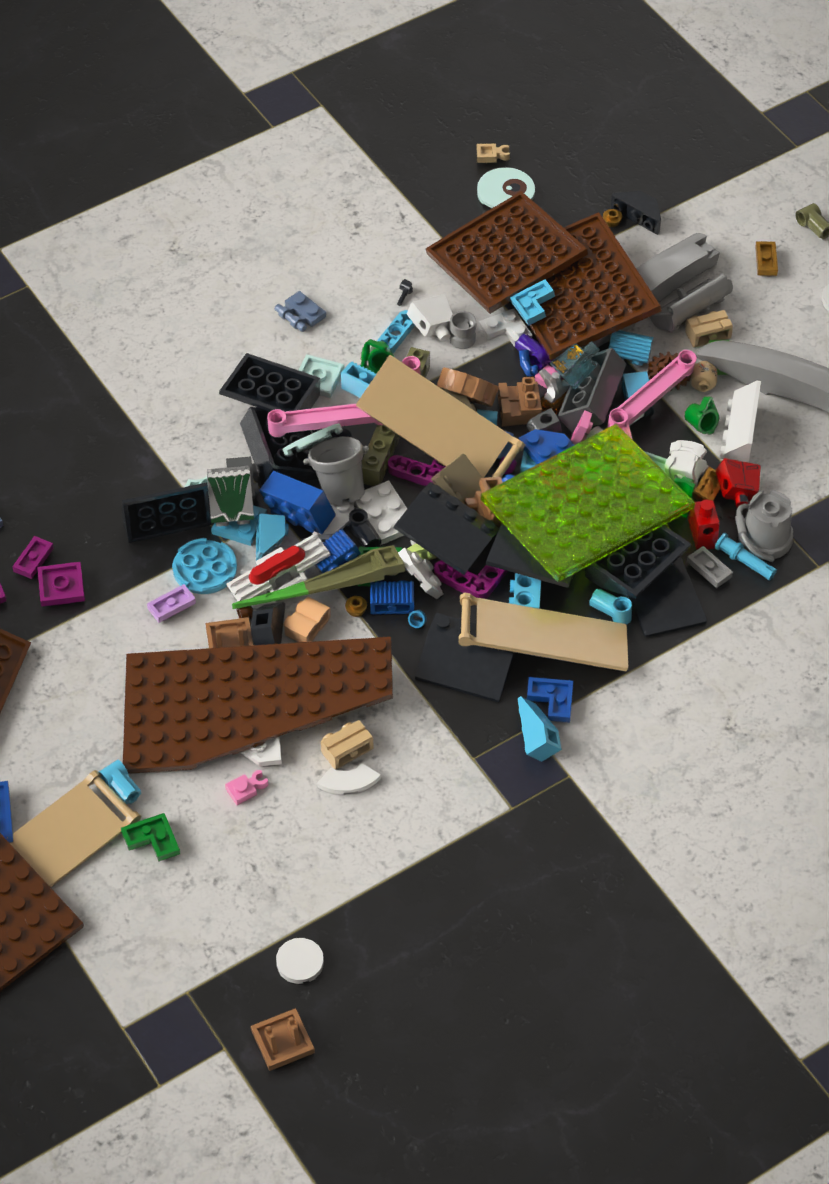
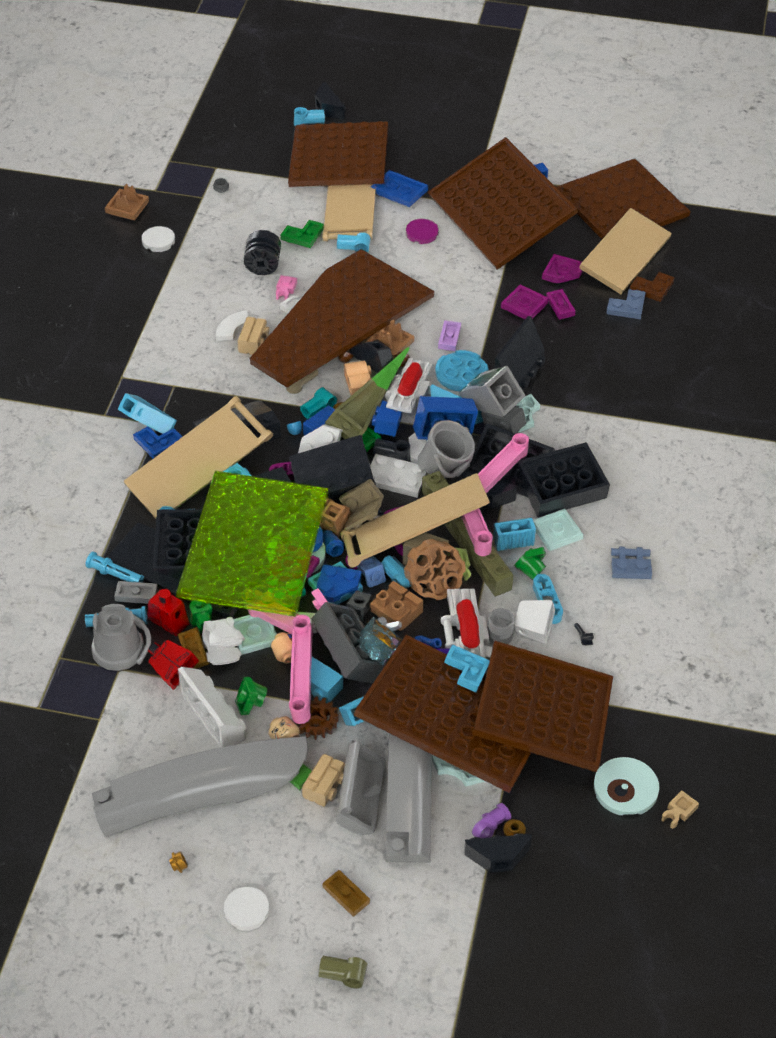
camera: 135 degrees right, 5 degrees down
light aqua tile [282,423,343,457] -> none
none -> medium azure pin [85,551,144,583]
none -> dark grey plate [213,178,229,193]
none -> black wheel [244,230,281,275]
none -> light nougat head [271,632,292,664]
none -> teal piece [300,387,338,419]
none -> magenta tile [406,219,439,244]
none -> white piece [441,589,489,659]
none -> medium lavender connector [472,803,511,838]

